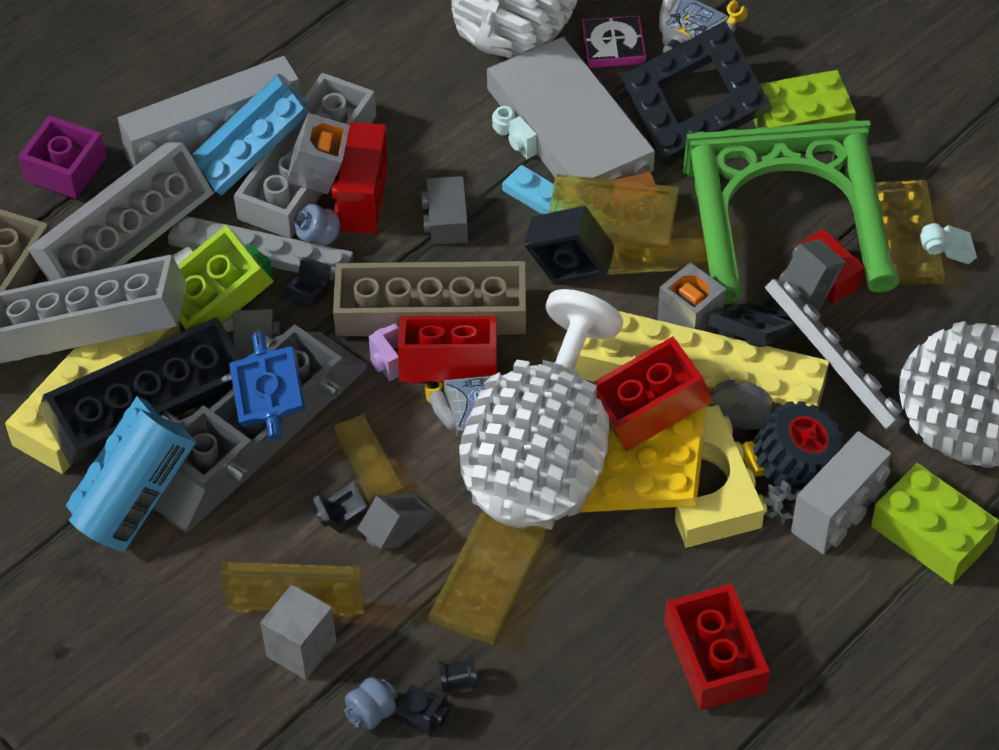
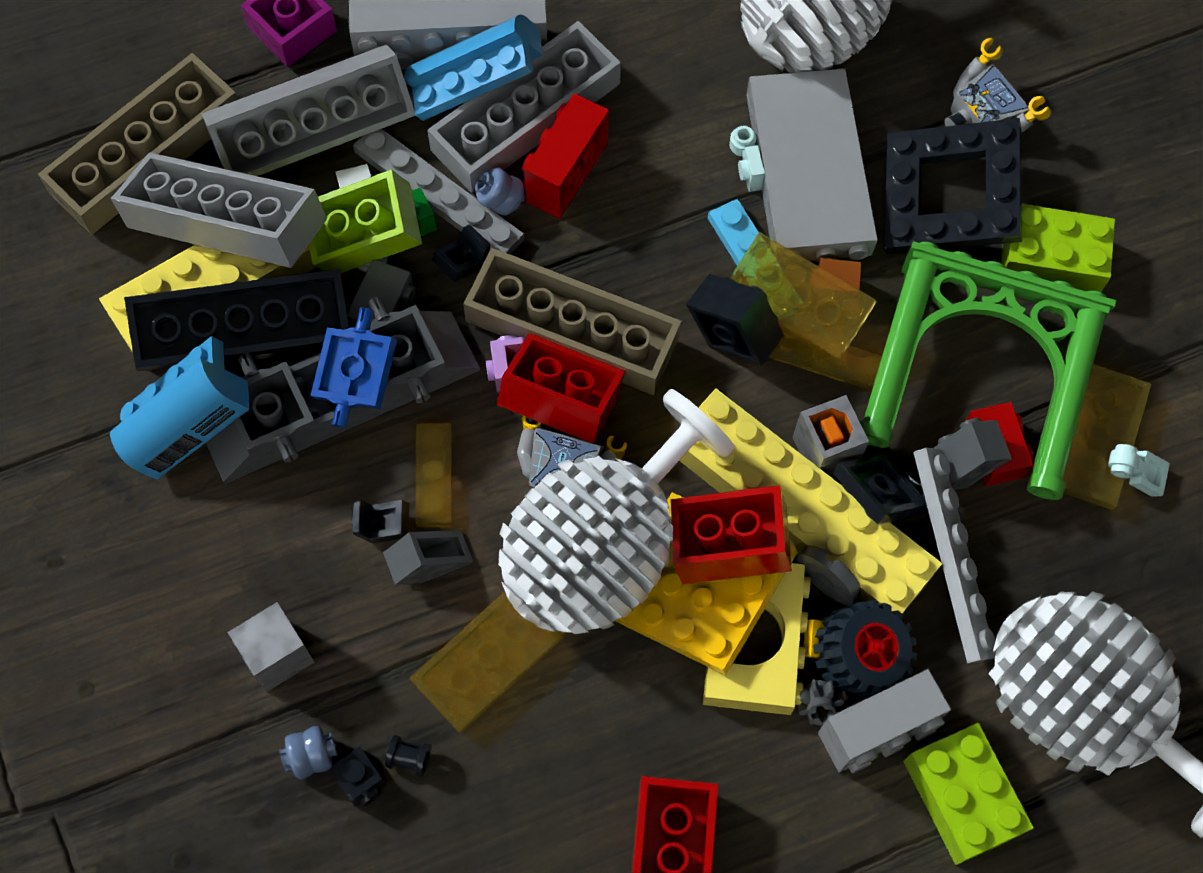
camera: 20 degrees right, 15 degrees up
clear yellow plate [220,562,365,616] -> none
flat silver piece [286,113,350,194] -> none
dark grey brick [421,176,468,245] -> none
tile [582,15,646,68] -> none

